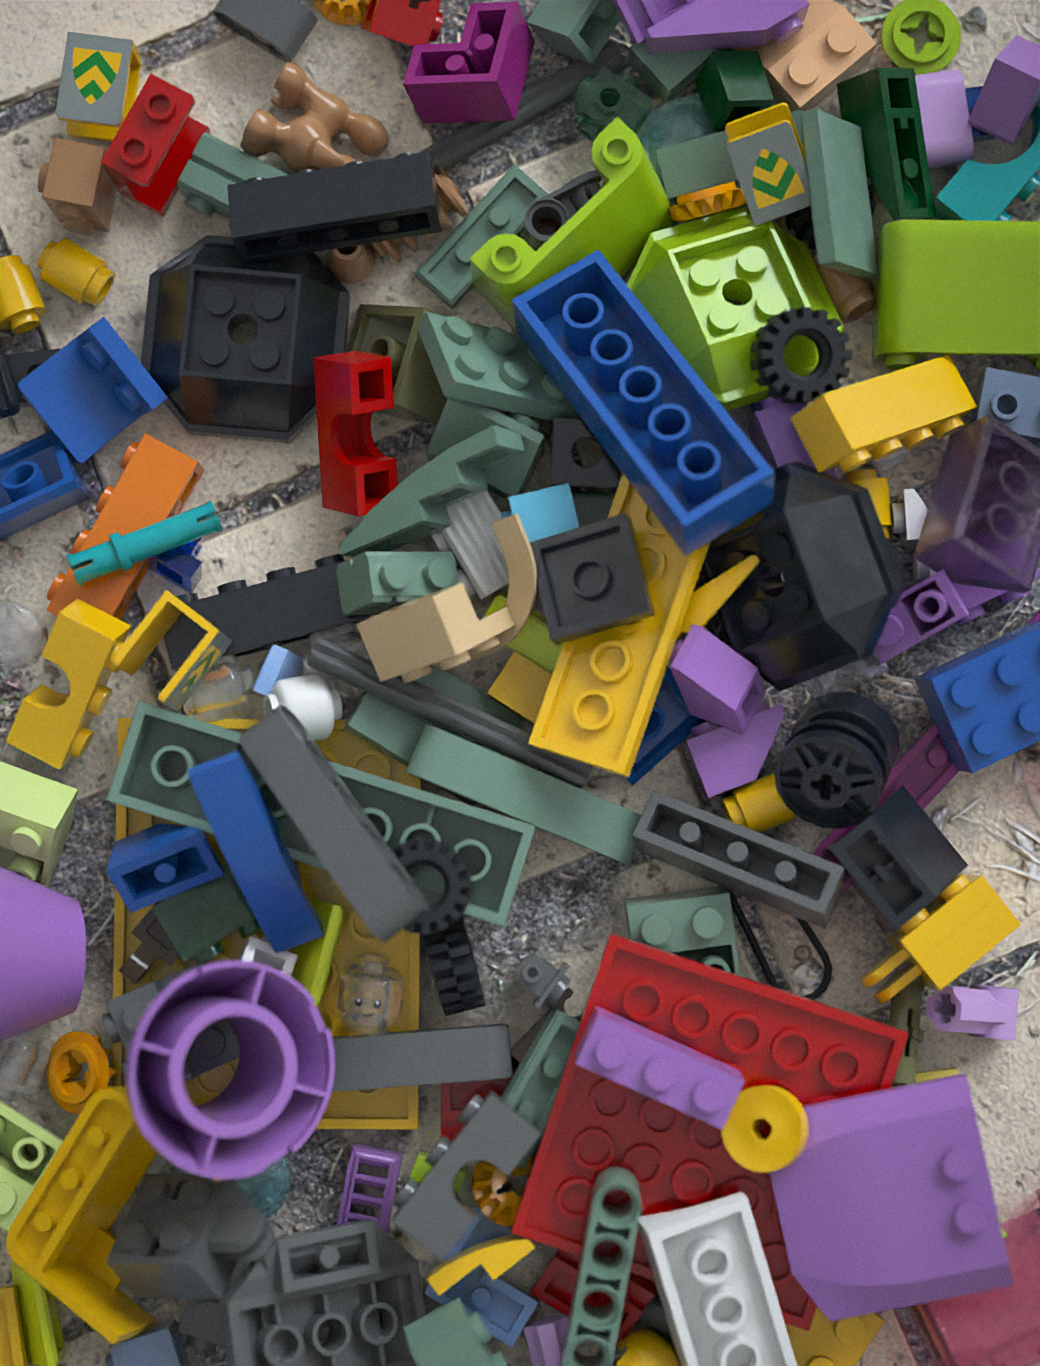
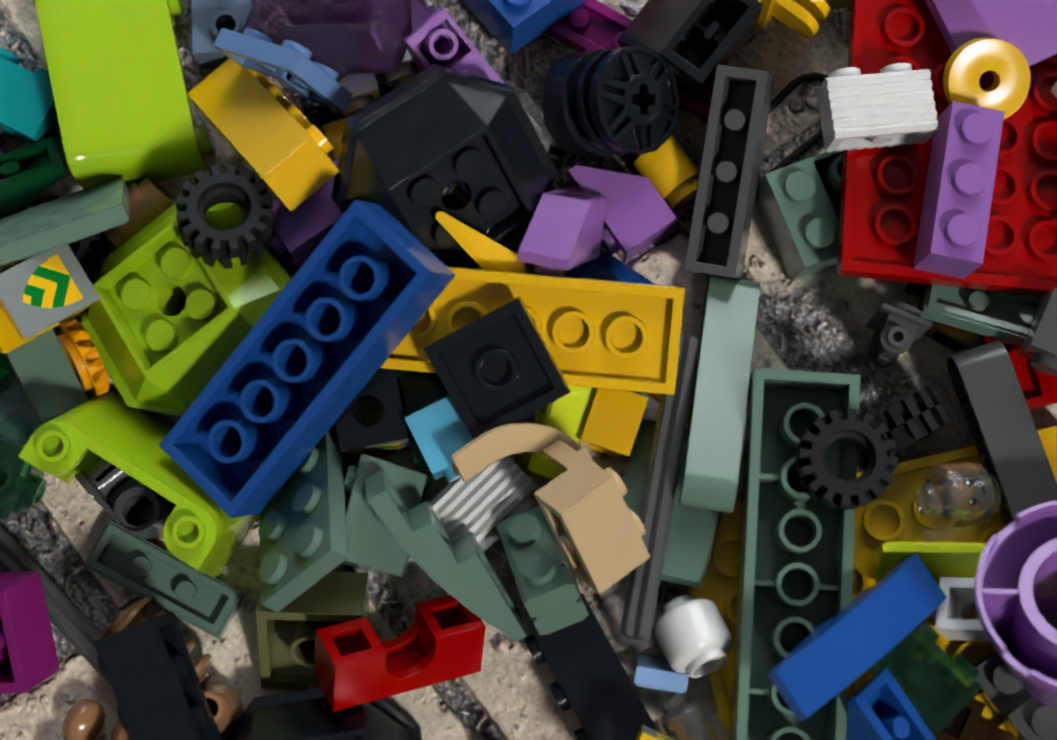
camera: 105 degrees left, 5 degrees down
dark grey beam [239,704,428,942] -> none
none -> medium blue plate [213,27,352,112]
none -> dark green hand [300,96,333,130]
none -> white brick [816,63,939,153]

